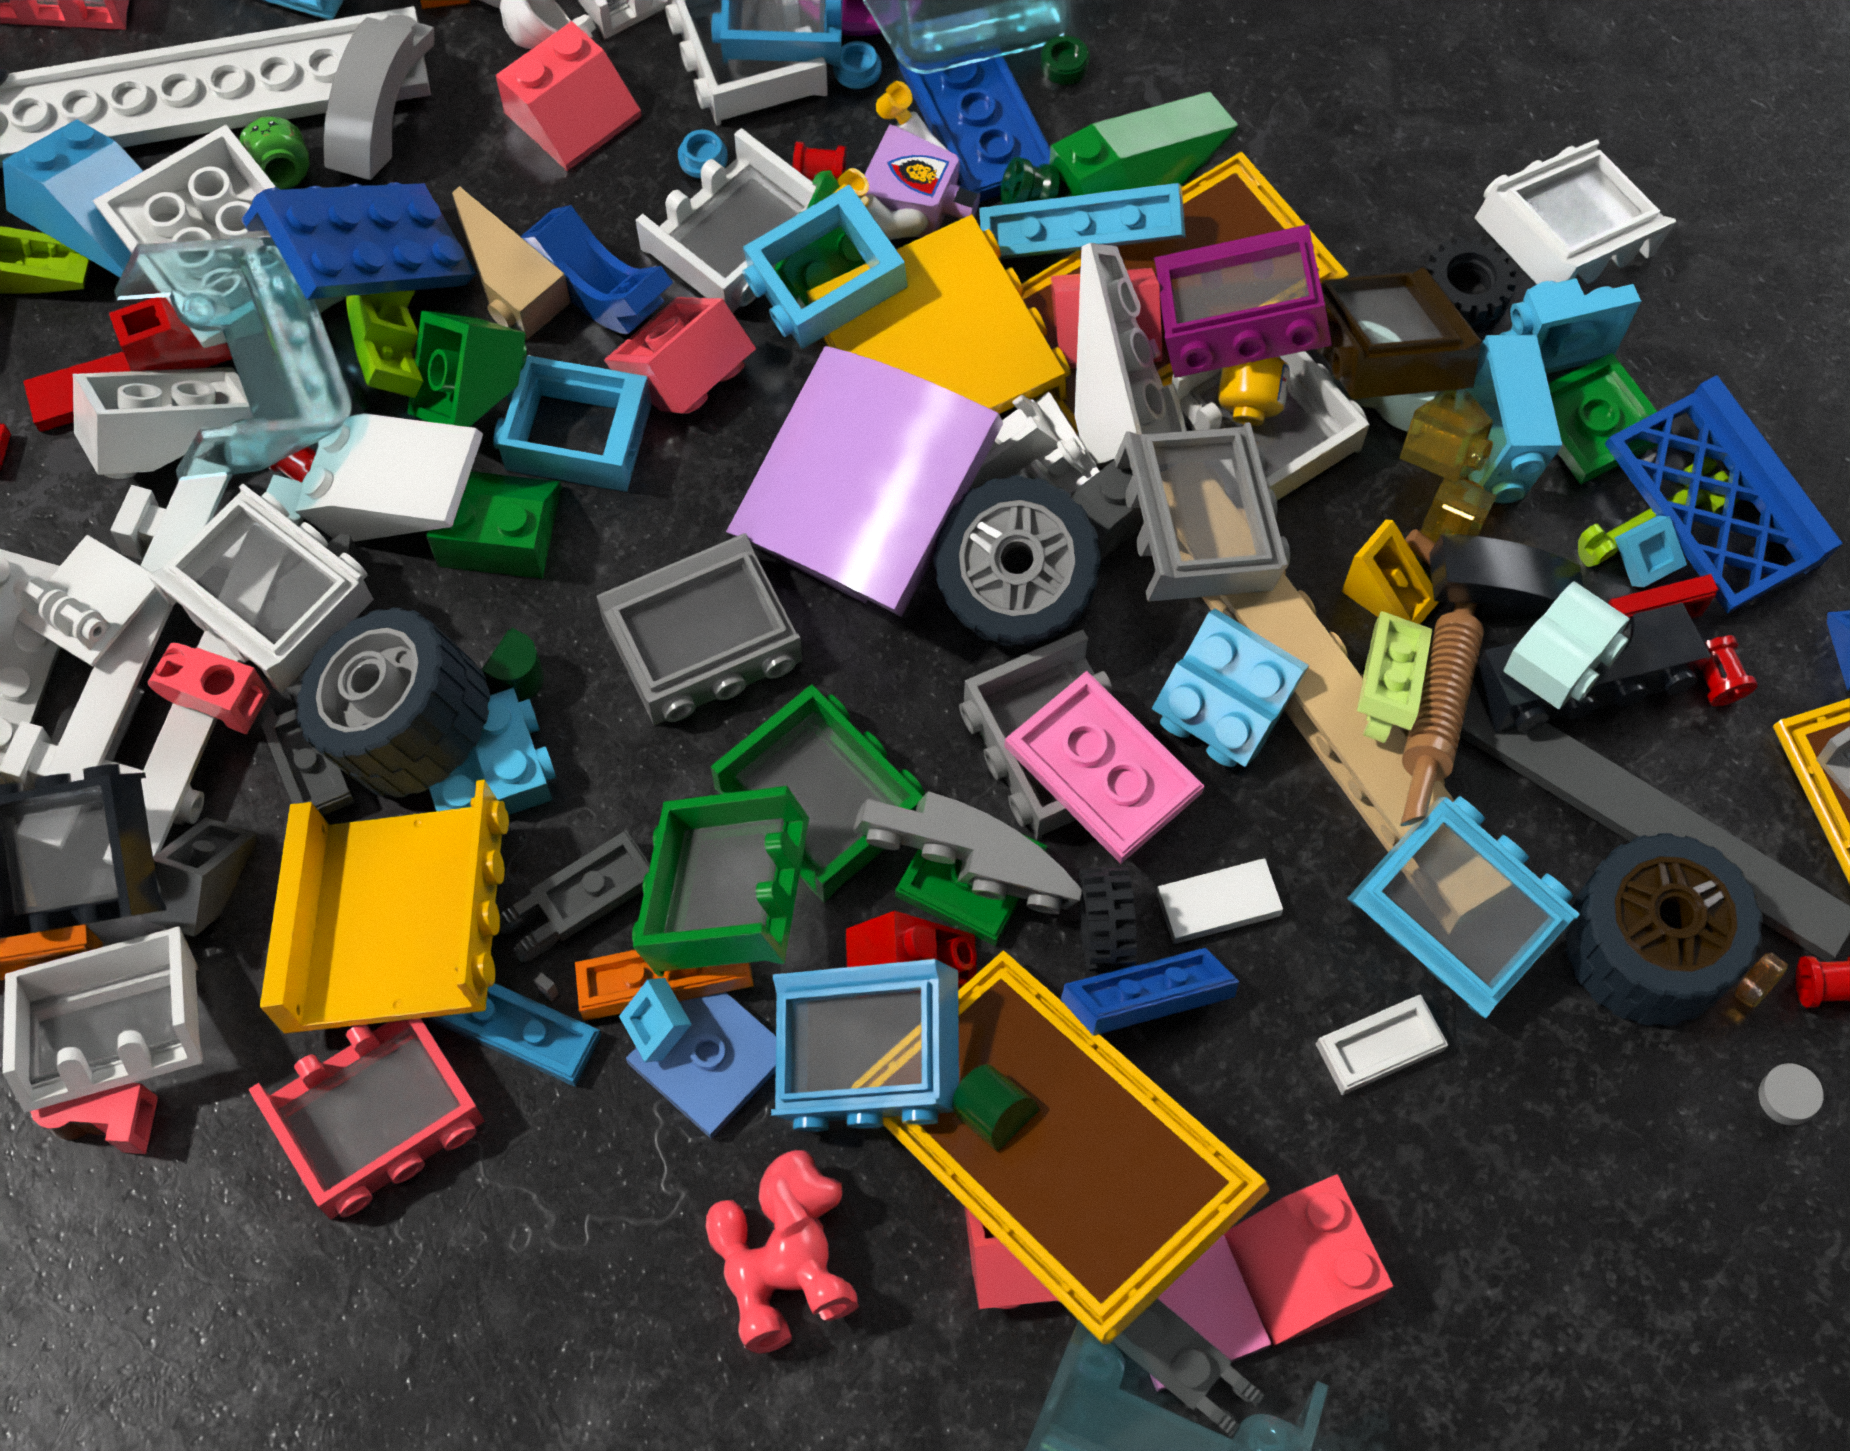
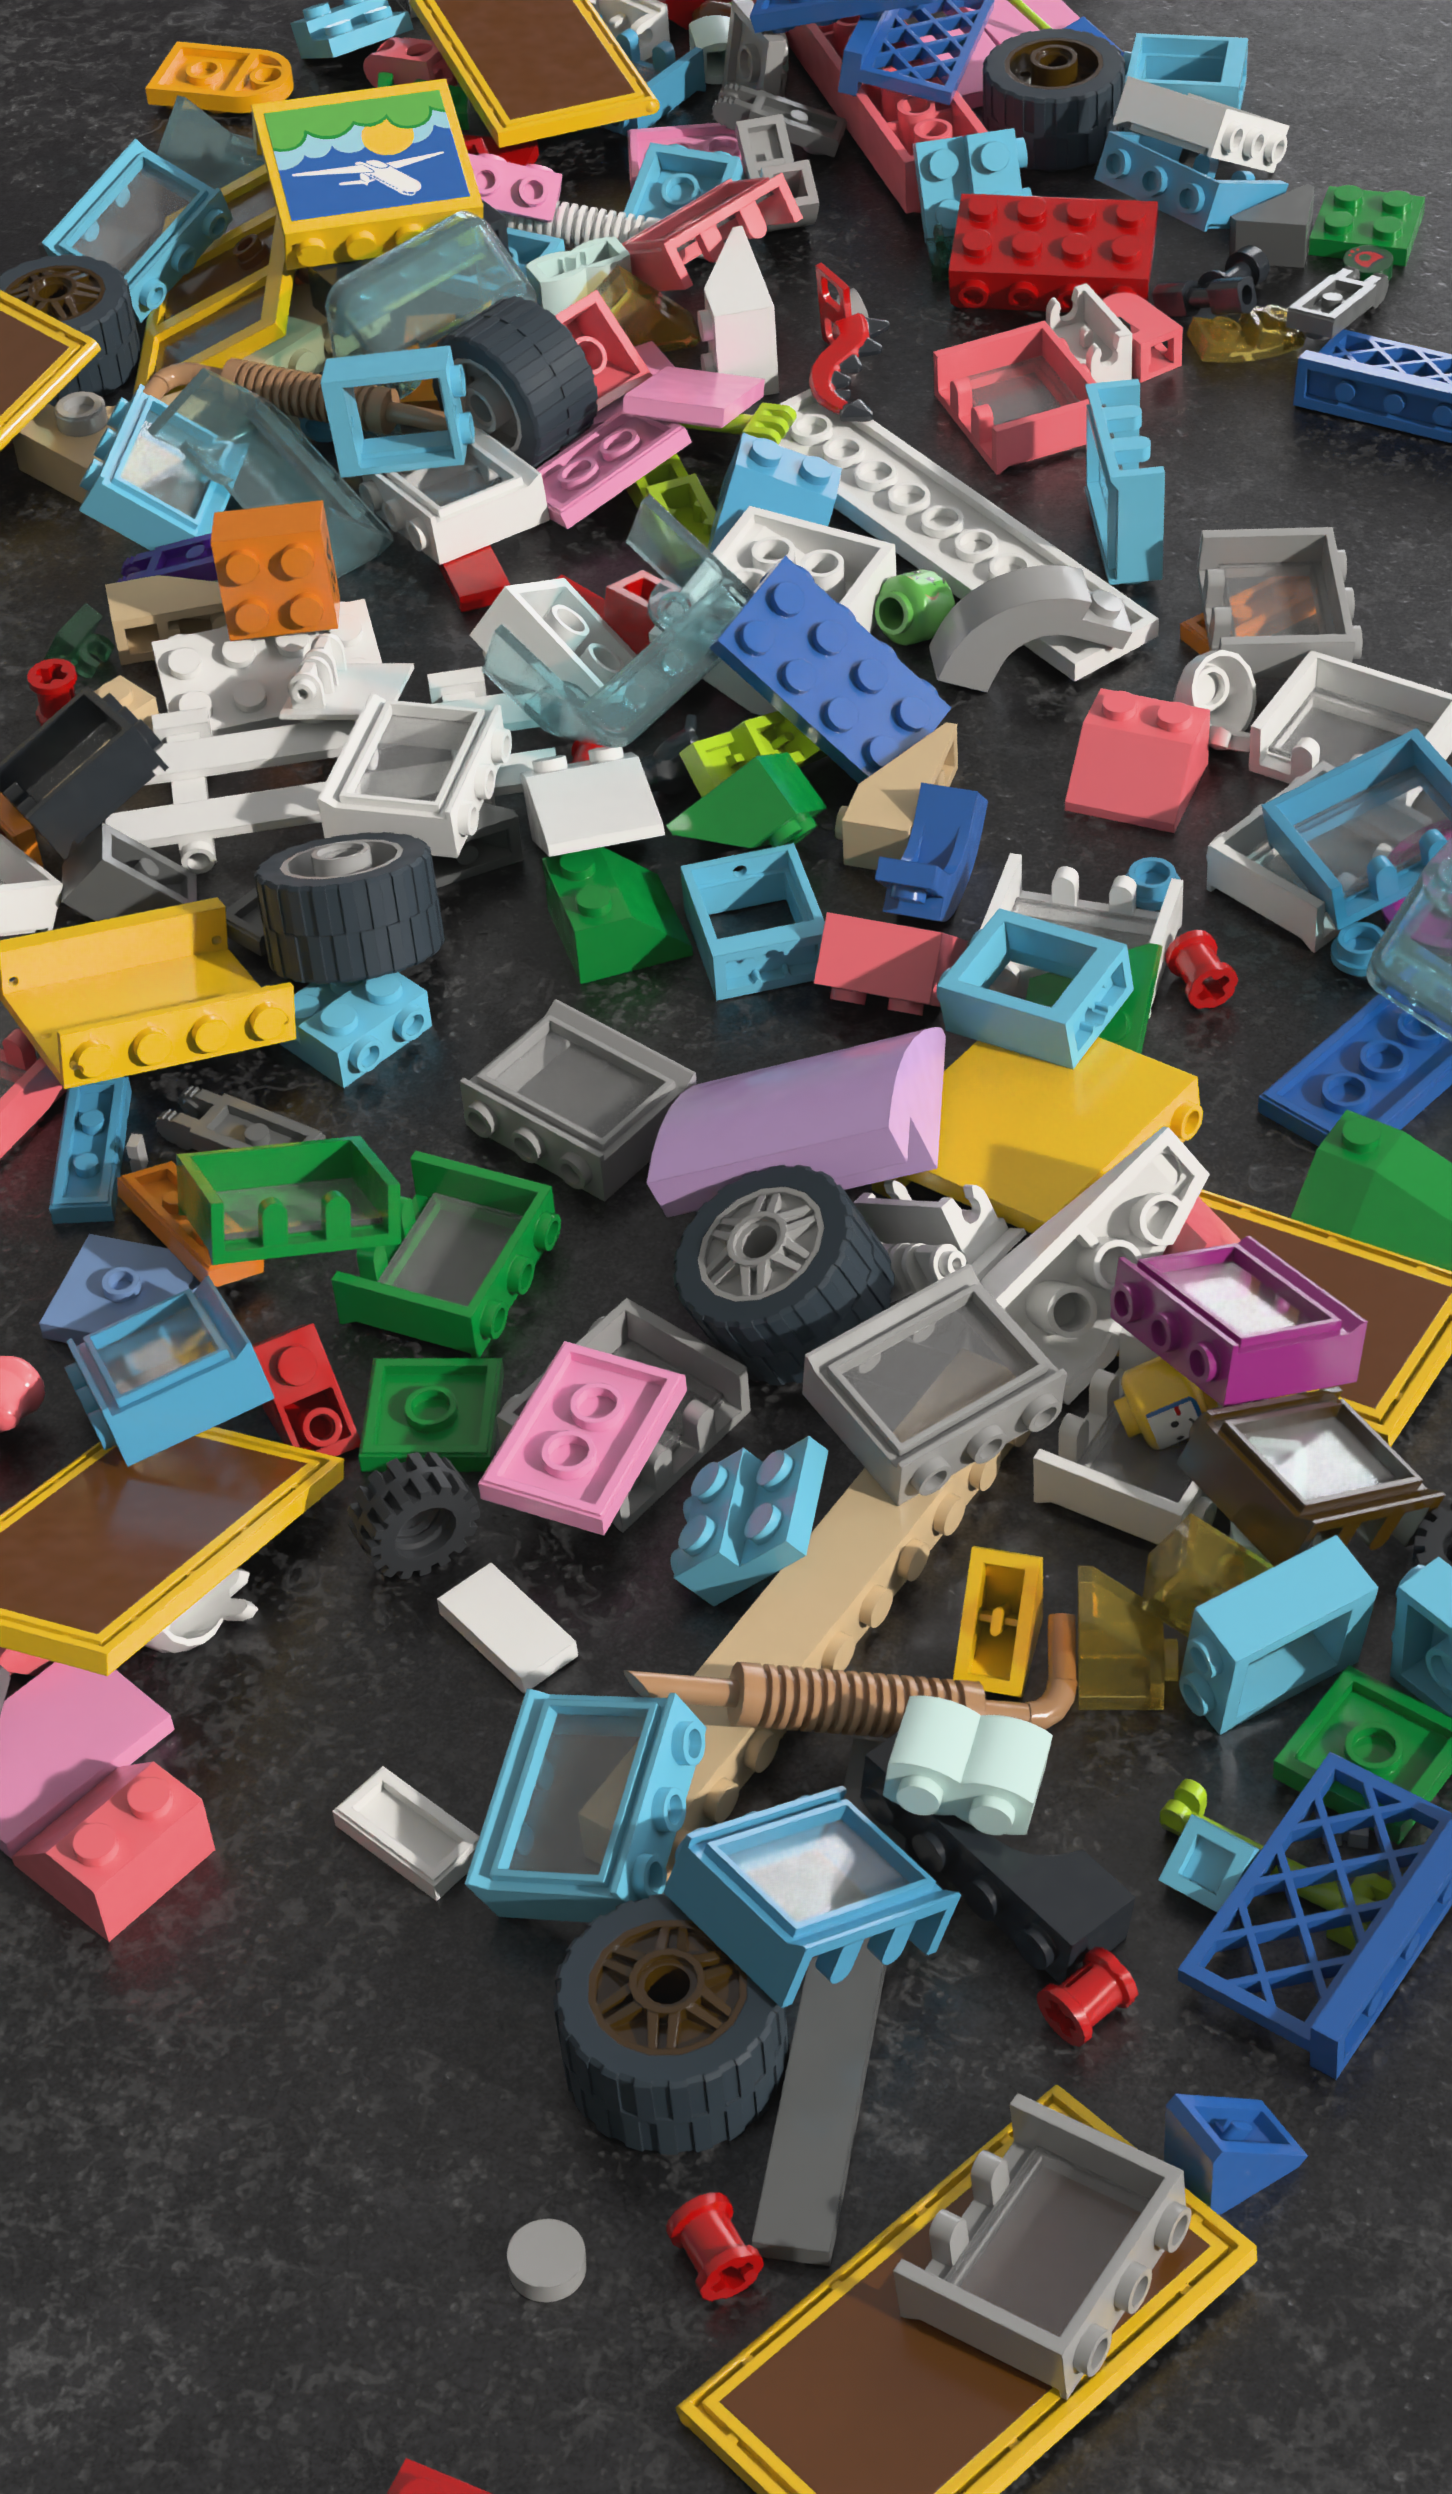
camera: 70 degrees right, 20 degrees down
coral leg [147,643,270,735] -> none
dark green brick [482,628,544,702] -> none
medium azure plate [619,978,691,1063] -> none
torso [834,81,980,240] -> none
light grey slope [853,791,1082,914] -> none
dark green brick [952,1064,1040,1152] -> none
medium azure plate [979,183,1185,260] -> none
dark green wheel [1001,157,1059,205] -> none
blue tile [1061,948,1239,1036] -> none
yellowish green plate [1357,611,1432,743] -> none
black slope [1429,533,1583,616] -> none
red tile [1608,574,1718,633] -> none
clear orange tile [1735,952,1789,1009] -> none
none -> dark azure window [663,1785,961,2008]

